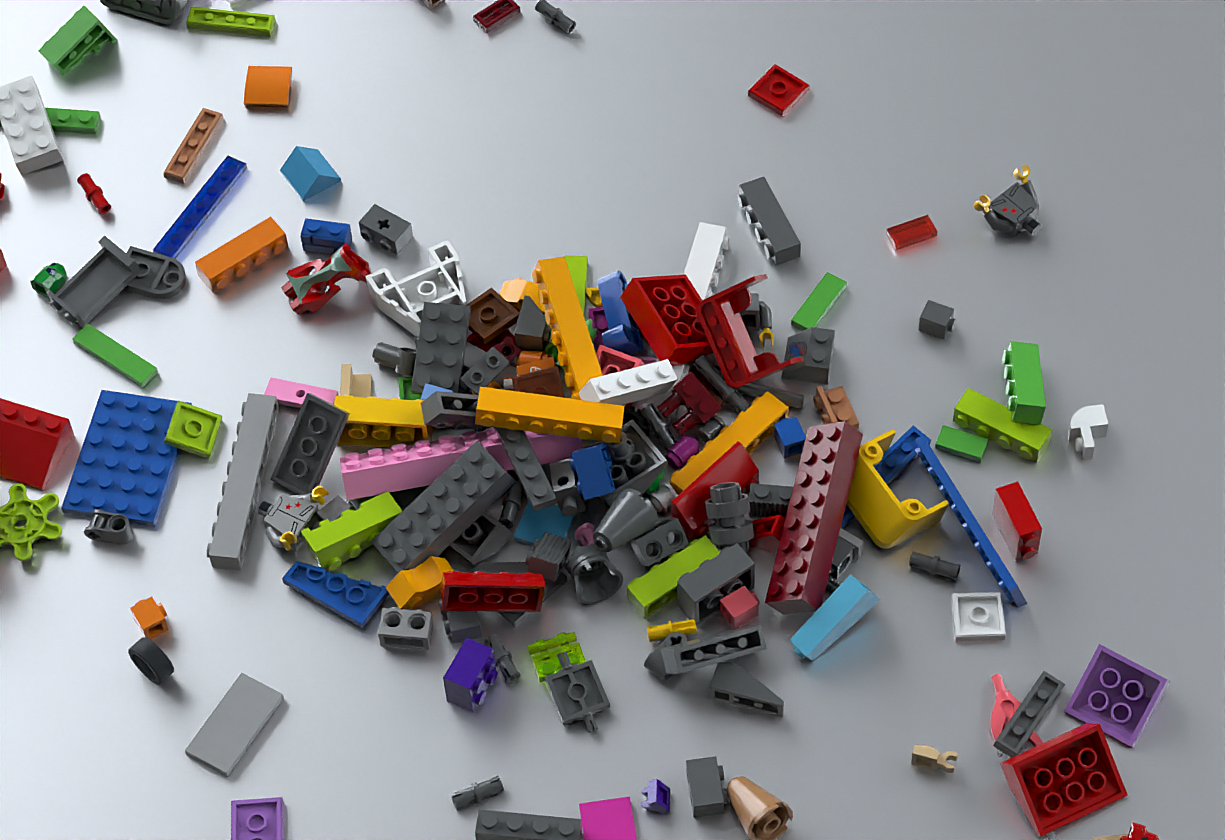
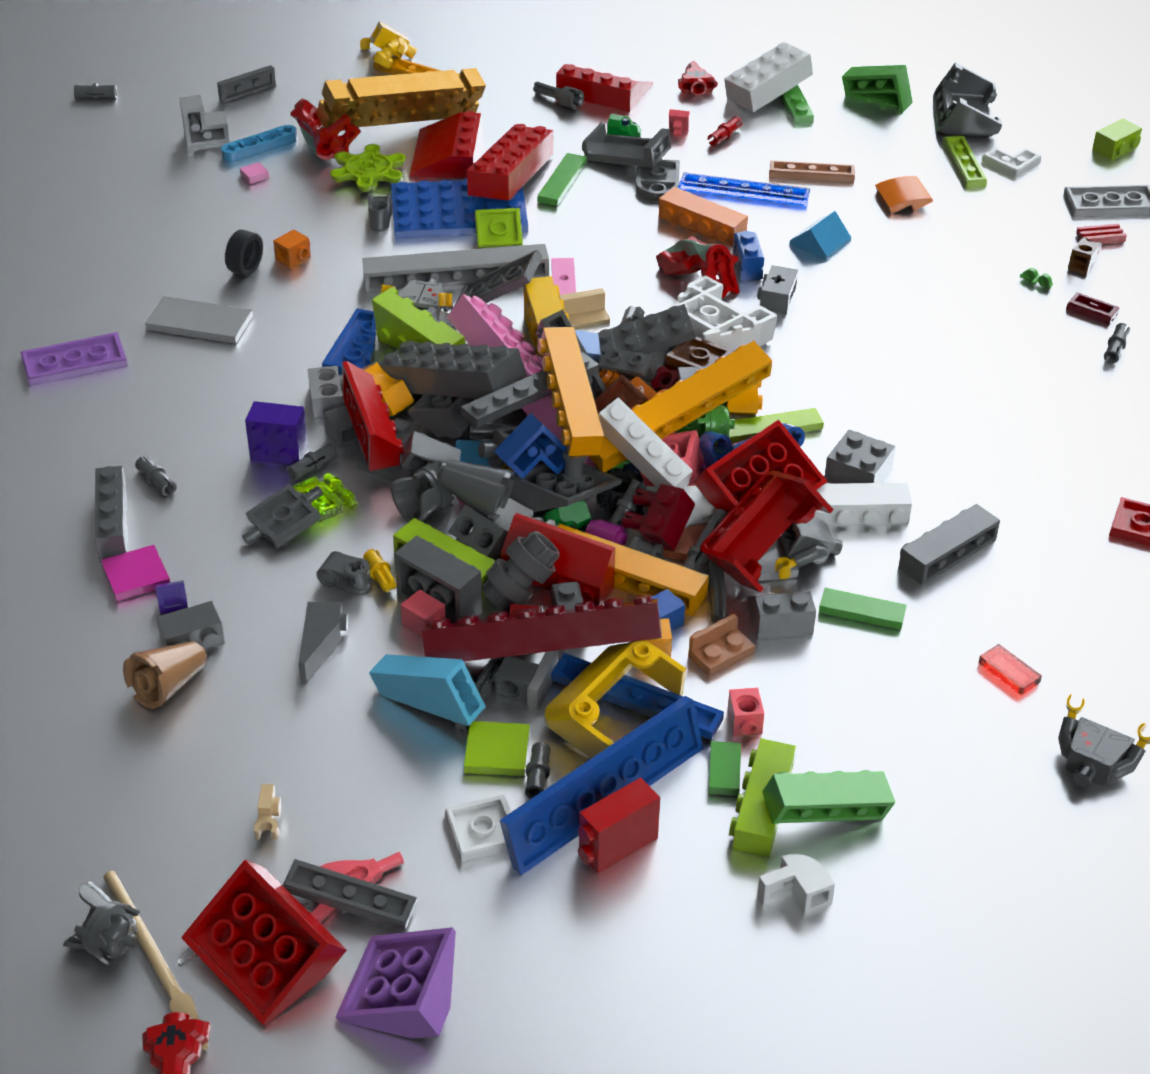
camera: 70 degrees right, 15 degrees down
dark grey brick [661,625,767,674] -> none
dark grey brick [918,300,956,340] -> none
none -> lime tile [464,721,530,776]
none -> red brick [467,124,554,201]
none -> coral tile [668,109,690,136]
none -> coral brick [727,687,765,736]
none -> brick [824,429,896,484]
none -> bright green piece [1019,267,1054,290]

